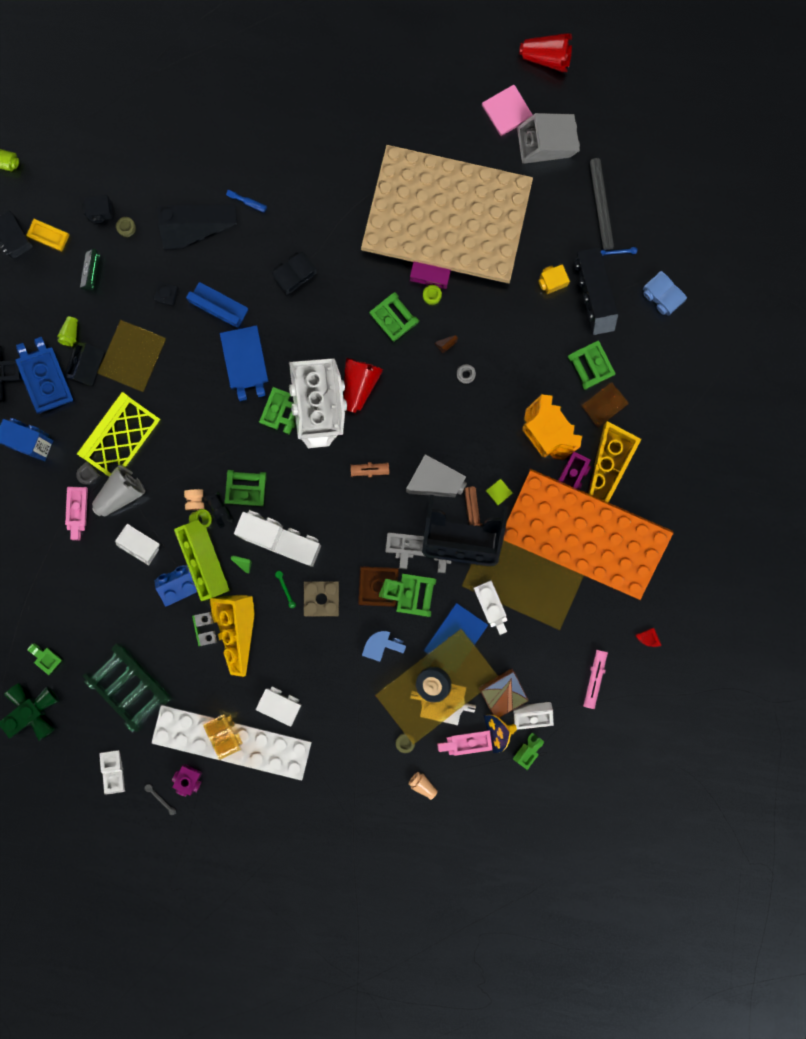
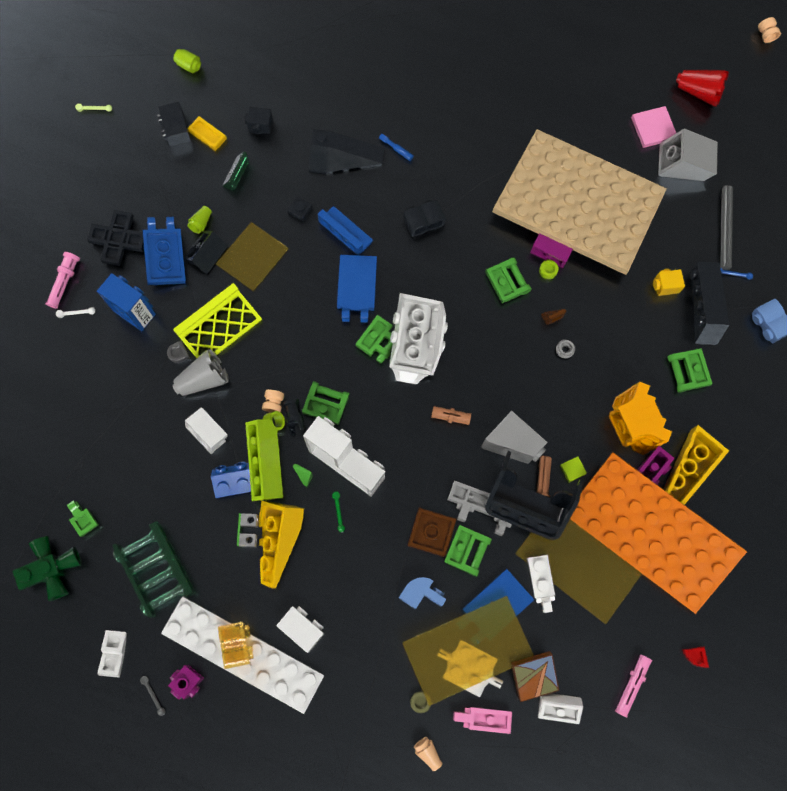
camera: 15 degrees right, 10 degrees down
bright pink hinge [65,487,88,540] -> none
olive tile [116,217,136,237] -> none
dark tan piece [304,582,339,616] -> none
red cone [343,358,383,413] -> none
bright green slope [379,579,404,601] -> none
black wheel [416,667,451,702] -> none
dark blue shield [484,715,517,753] -> none
bright green plate [513,733,544,770] -> none
clear orange plate [581,382,629,428] -> none

